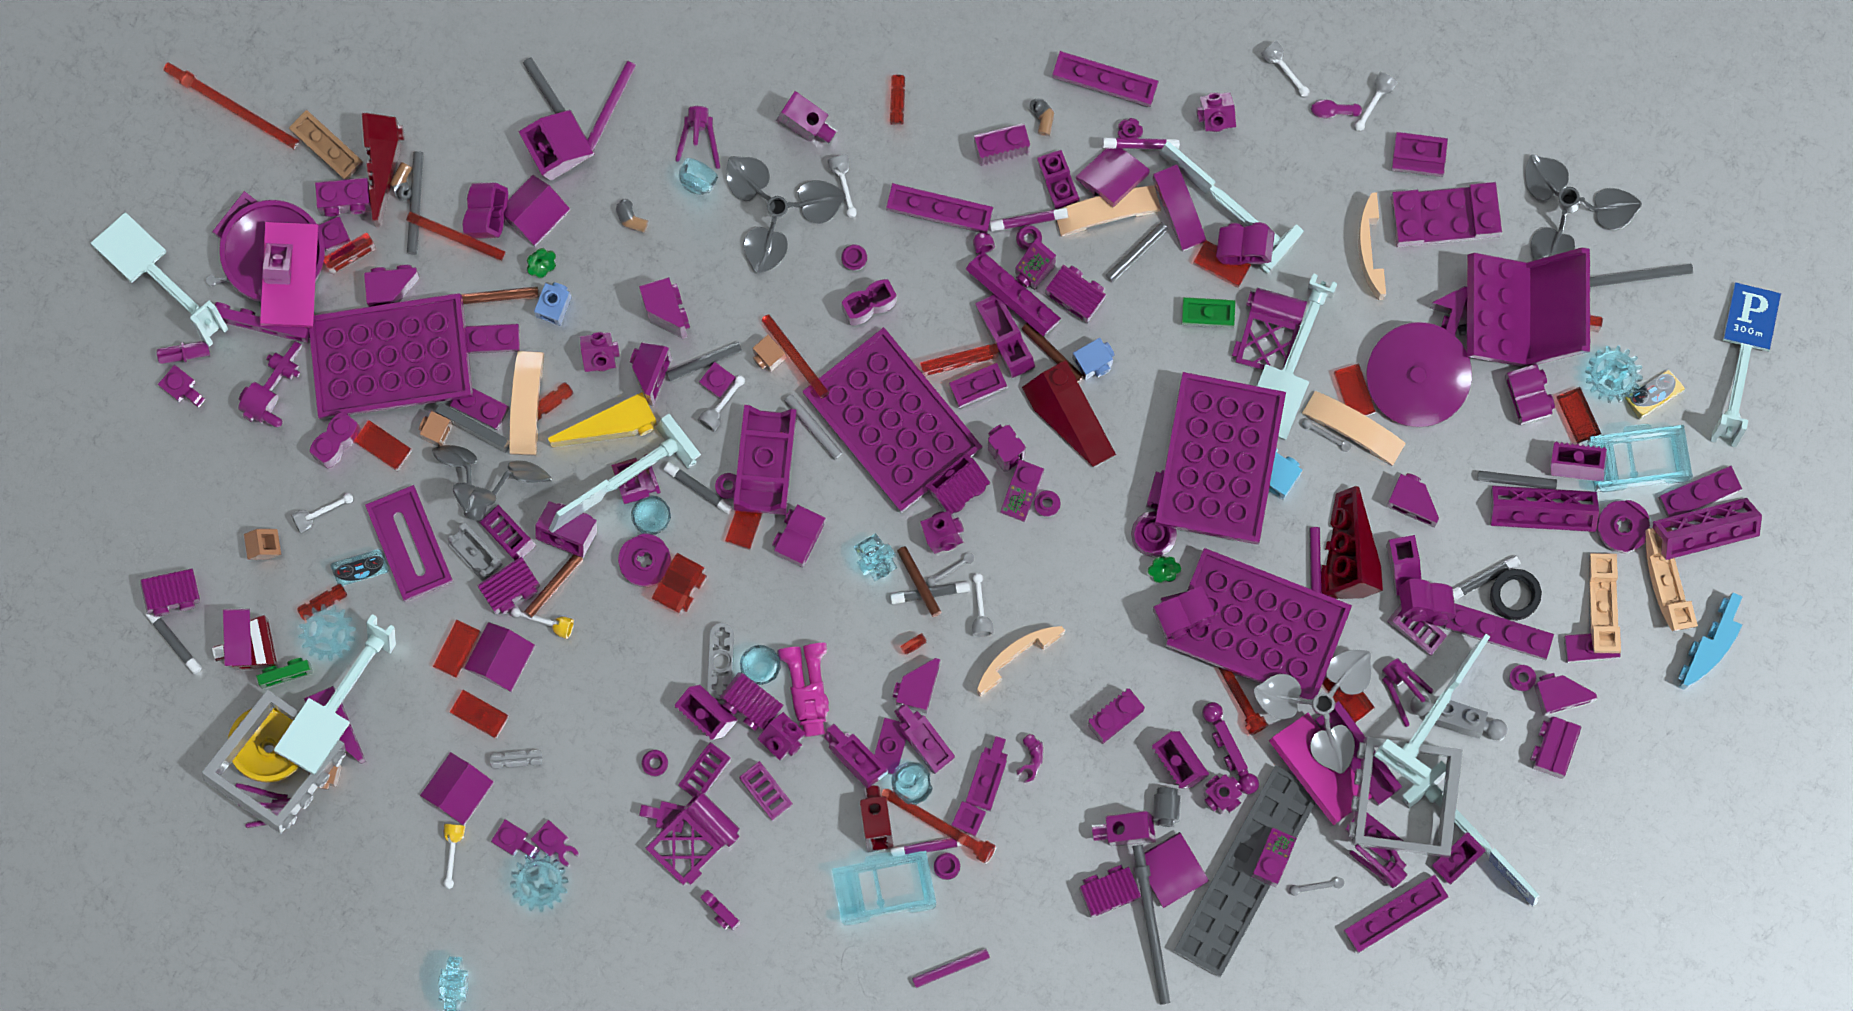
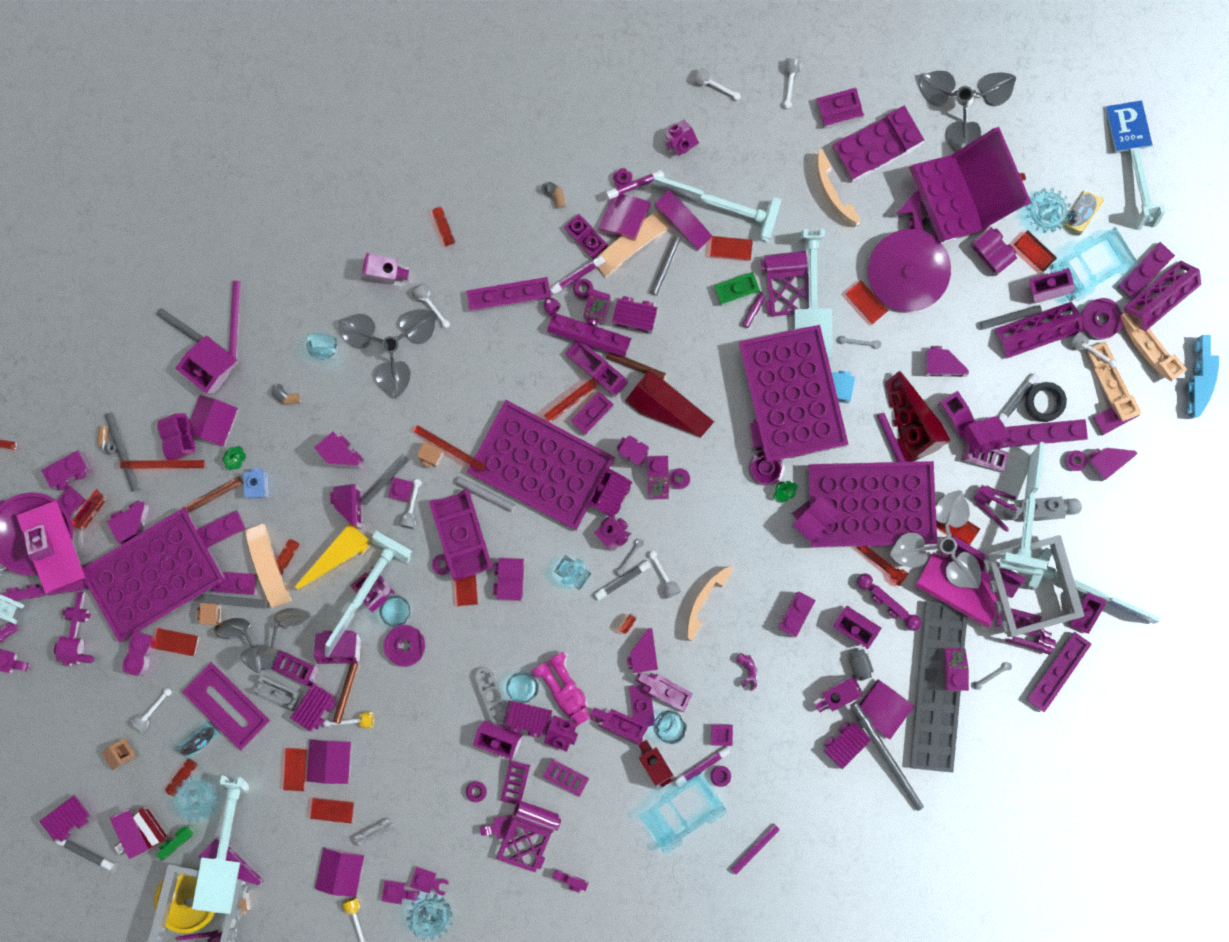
camera: 20 degrees left, 5 degrees up
medium nougat plate [289,110,363,180] -> none
dark red wedge [362,113,405,227] -> none
magenta brick [580,332,620,372] -> none
clear red brick [652,553,707,616] -> none
dark grey bar [664,462,734,514] -> none
magenta plant [675,106,720,169] -> none
magenta plate [841,245,867,271] -> none
magenta brick [842,279,897,325] -> none
clear red piece [882,789,996,864] -> none
copper bar [897,546,942,617] -> none
magenta hinge [966,736,1008,812] -> none
magenta brick [974,123,1030,166] -> none
magenta plate [1052,51,1159,107] -> none
medium blue brick [1072,338,1115,380] -> none
magenta brick [1203,774,1243,815] -> none
magenta brick [1216,222,1275,265] -> none
light nougat slope [1302,391,1406,466] -> none
magenta piece [1311,99,1362,119] -> none
magenta brick [1530,716,1582,779] -> none
dark grey bar [1590,264,1693,288] -> none
none -> magenta piece [742,291,765,328]
none -> hinge [1070,332,1117,368]

